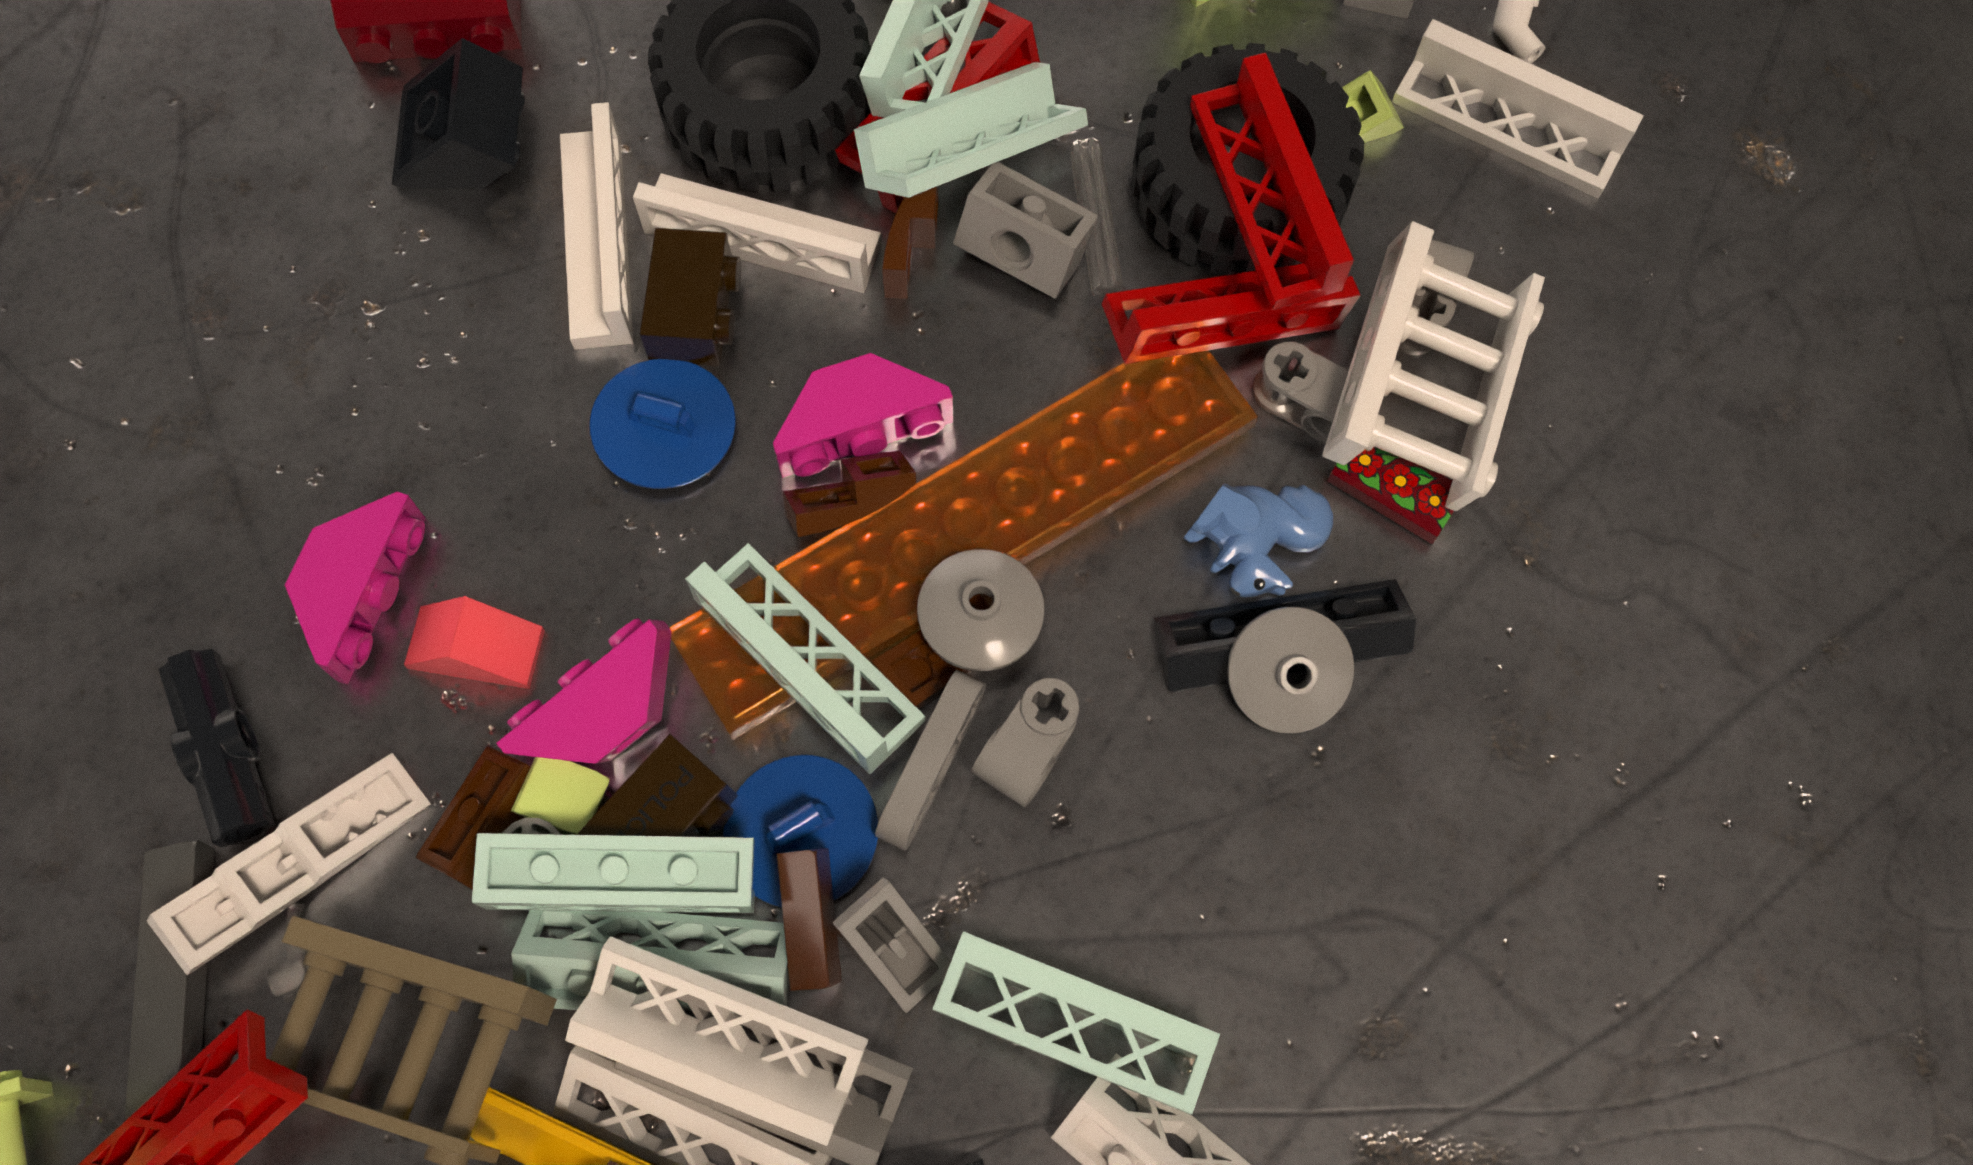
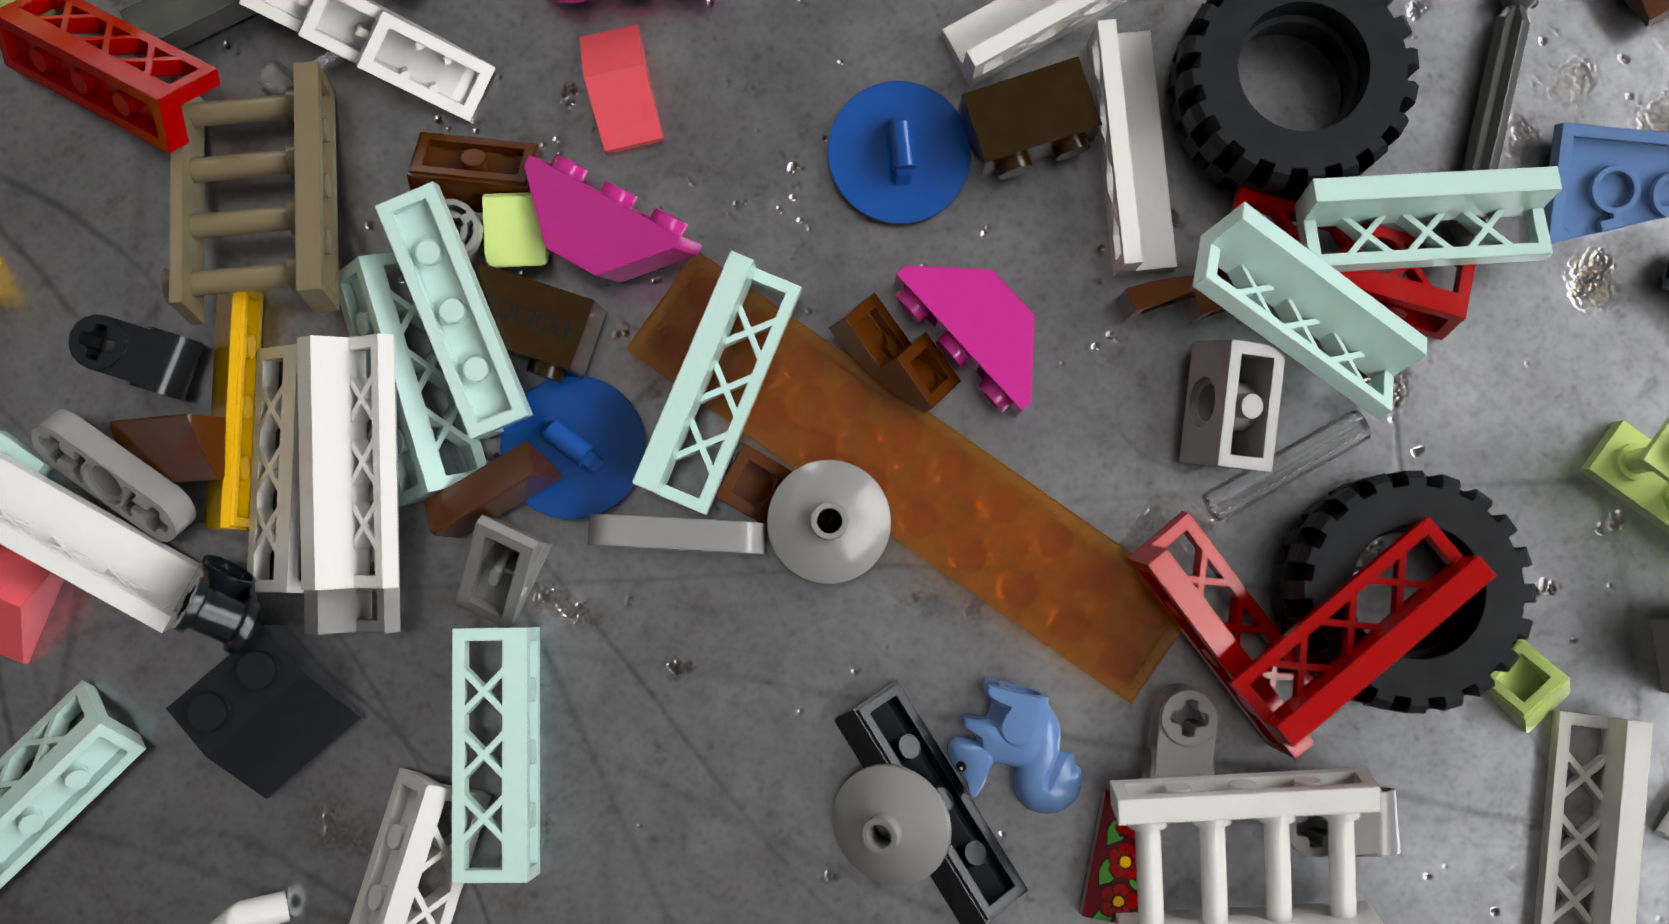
camera: 70 degrees right, 15 degrees up
light grey piece [971,678,1079,808] -> none

